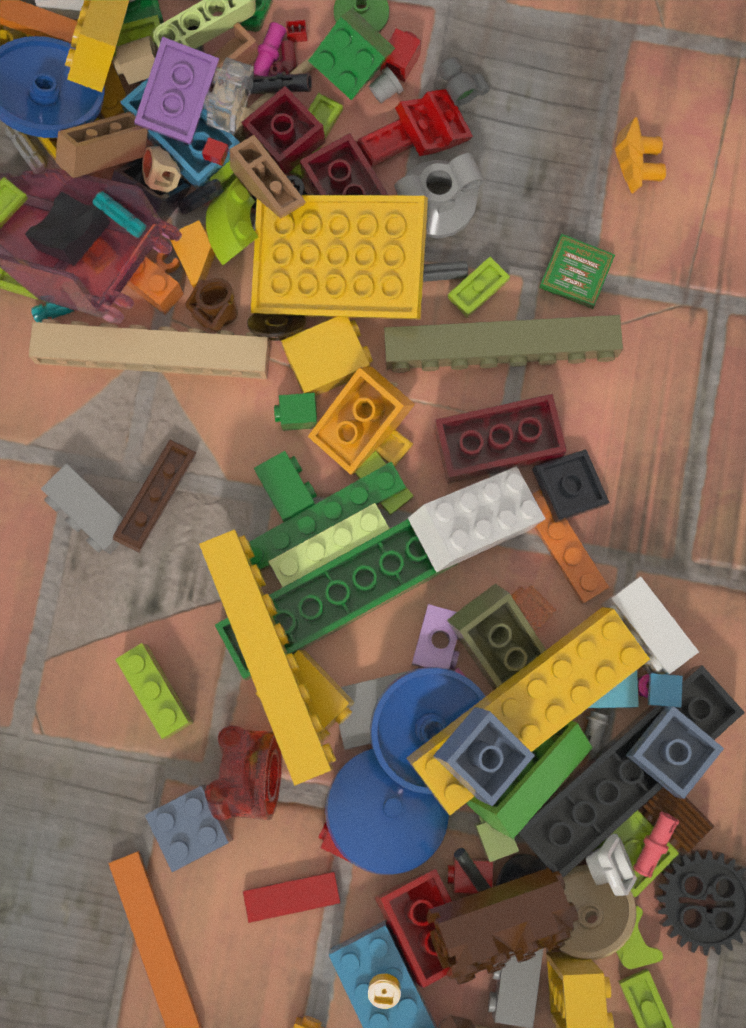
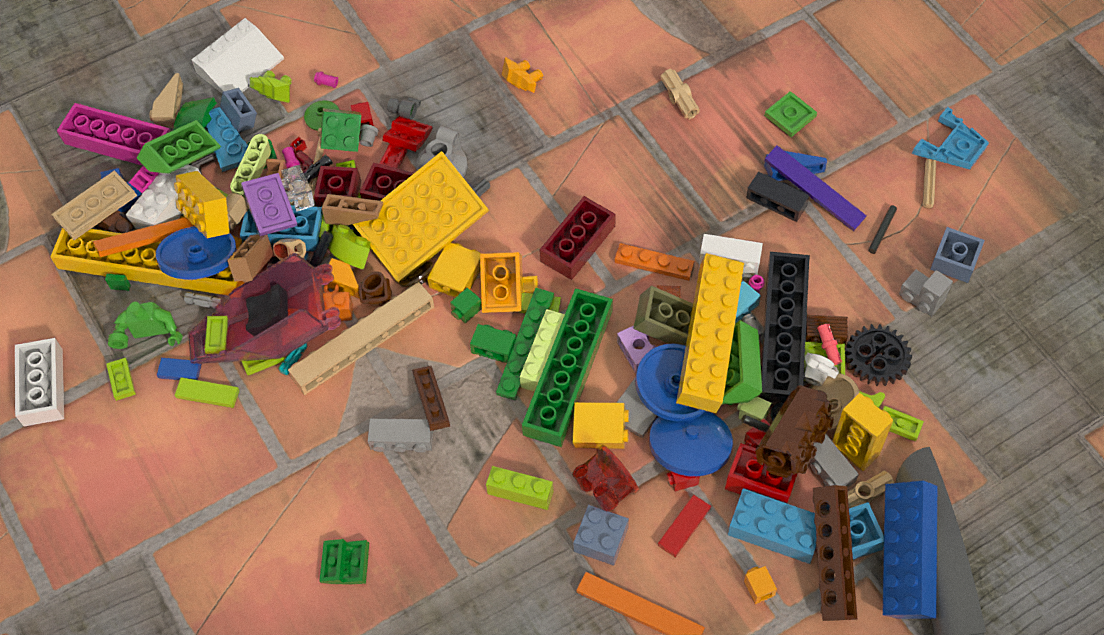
camera: 40 degrees left, 20 degrees down
teal axle [93,191,146,238] -> none
yellow brick [199,529,336,786] -> none
red piece [202,137,229,166] -> none
tile [368,973,401,1009] -> none
olive brick [384,315,623,373] -> none
white brick [408,466,545,573] -> none
sand blue brick [433,707,535,806] -> none
lime plate [448,256,510,318] -> none
black tile [532,449,610,523] -> none
green tile [539,234,615,309] -> none
sand blue brick [626,706,724,799] -> none
dark azure tile [648,673,683,708] -> none

